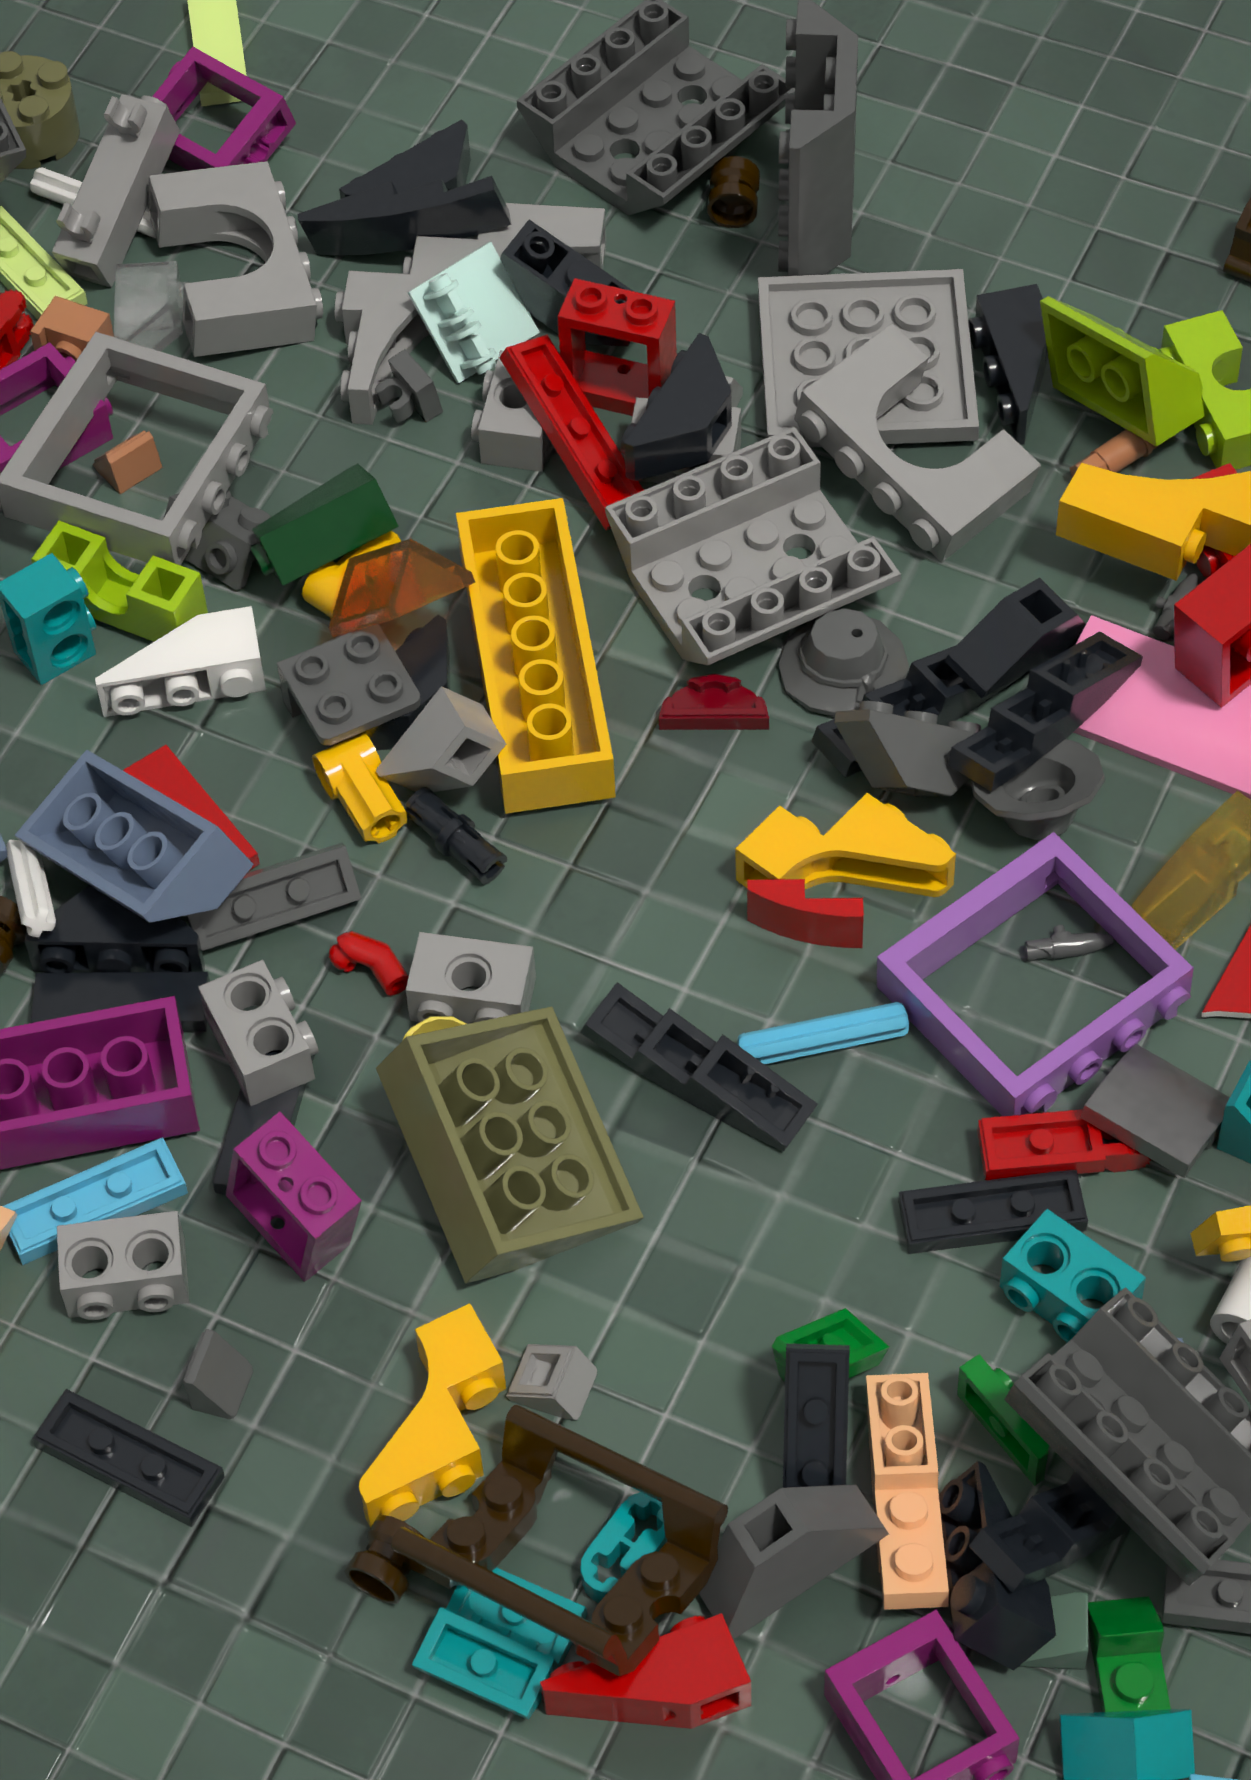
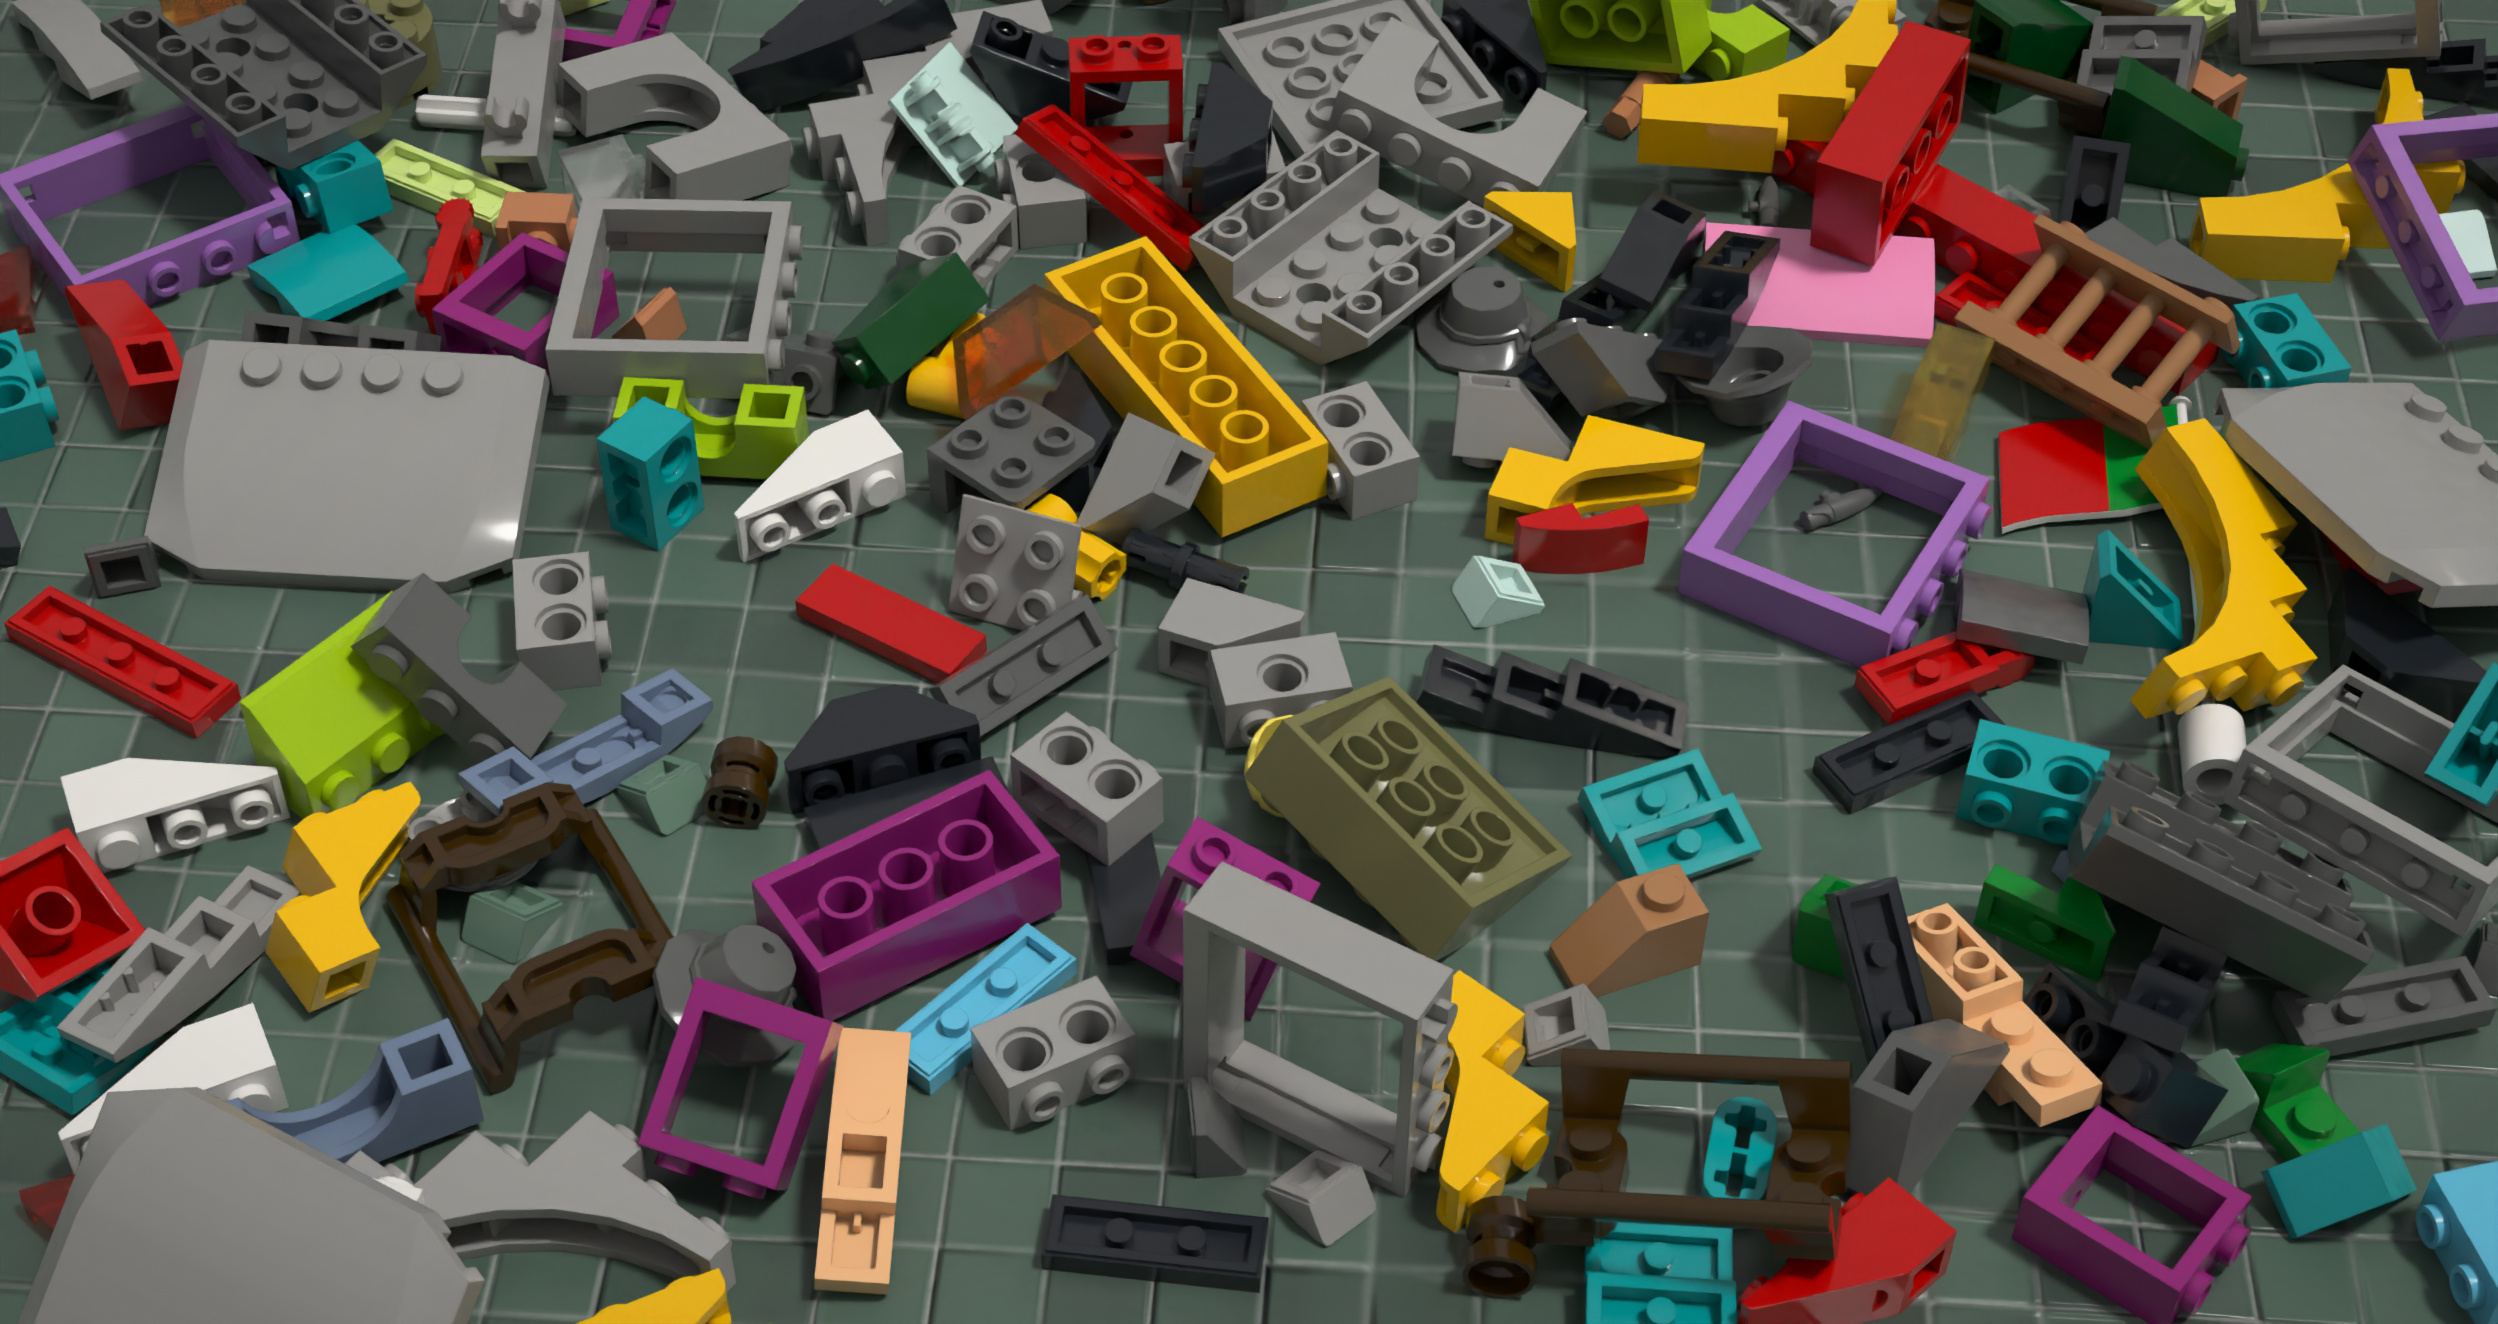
camera: 25 degrees left, 10 degrees down
white axle [6,839,56,937] -> none
sand blue slope [14,750,254,923] -> none
red arm [328,931,409,996] -> none
dark grey tile [375,349,443,423] -> none
dark red tile [659,674,769,730] -> none
medium azure axle [737,1002,909,1064] -> none
none -> light grey brick [896,185,1019,289]
none -> light grey hinge [948,494,1084,631]
none -> light grey slope [1158,578,1305,687]
none -> light grey window [1183,861,1458,1197]
none -> light grey slope [1266,1150,1376,1246]
none -> light grey brick [1301,381,1420,520]
none -> light grey slope [1451,372,1573,468]
none -> light aqua slope [1452,555,1545,628]
none -> yellow slope [1483,191,1576,293]
none -> medium nougat slope [1549,863,1709,997]
none -> teal slope [1577,748,1762,879]

